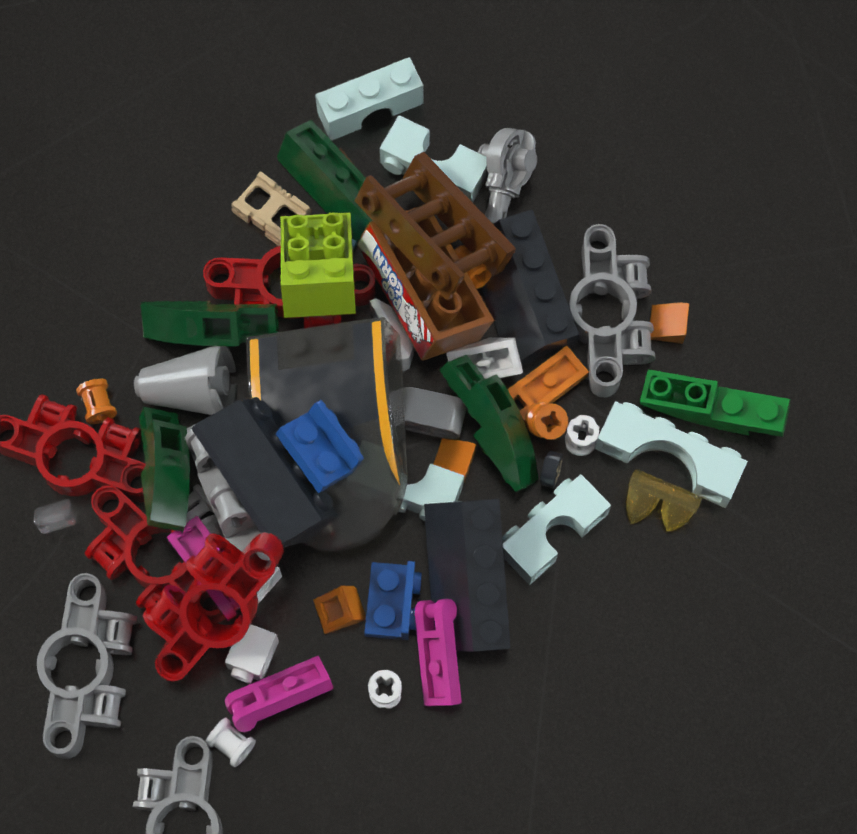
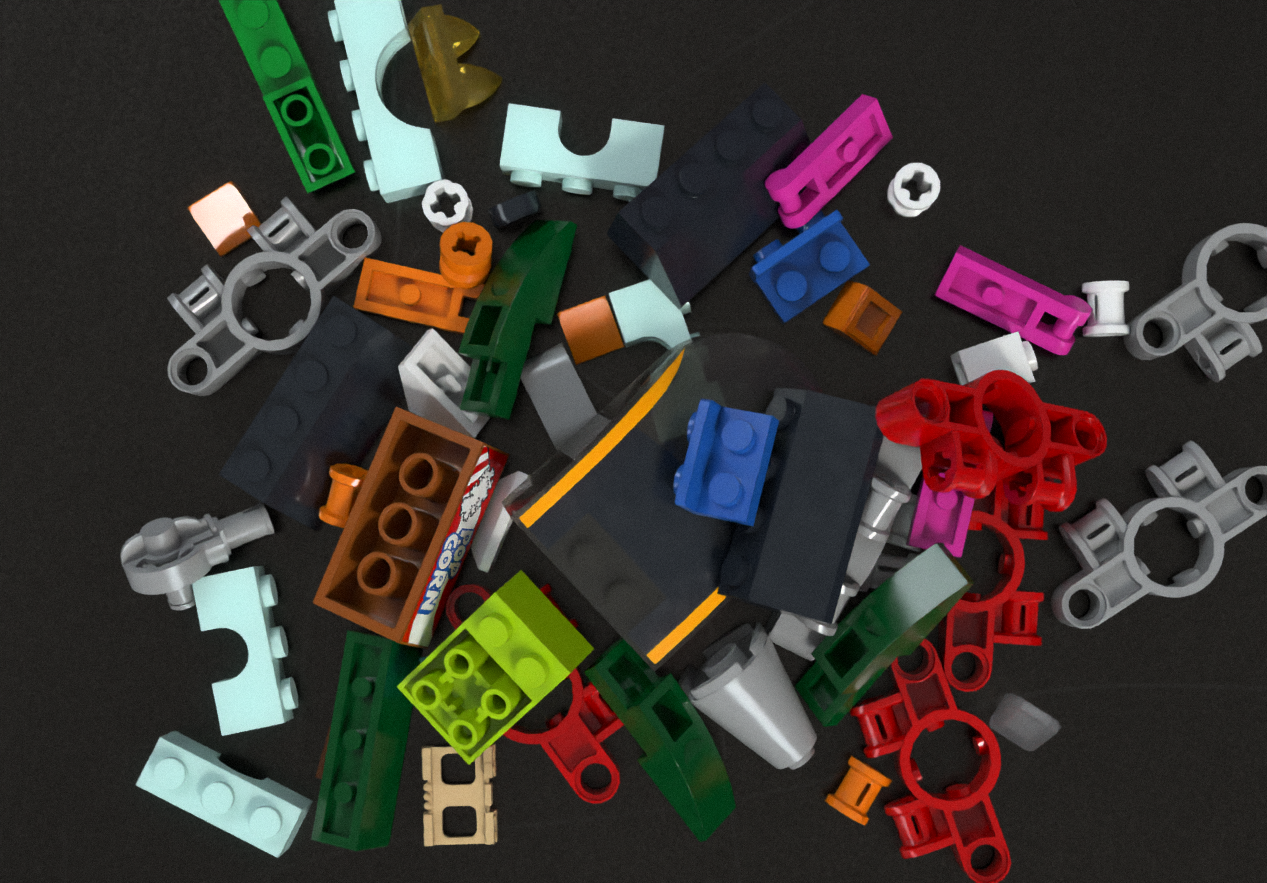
camera: 125 degrees left, 15 degrees up
reddish brown fence [354,152,516,300] -> none

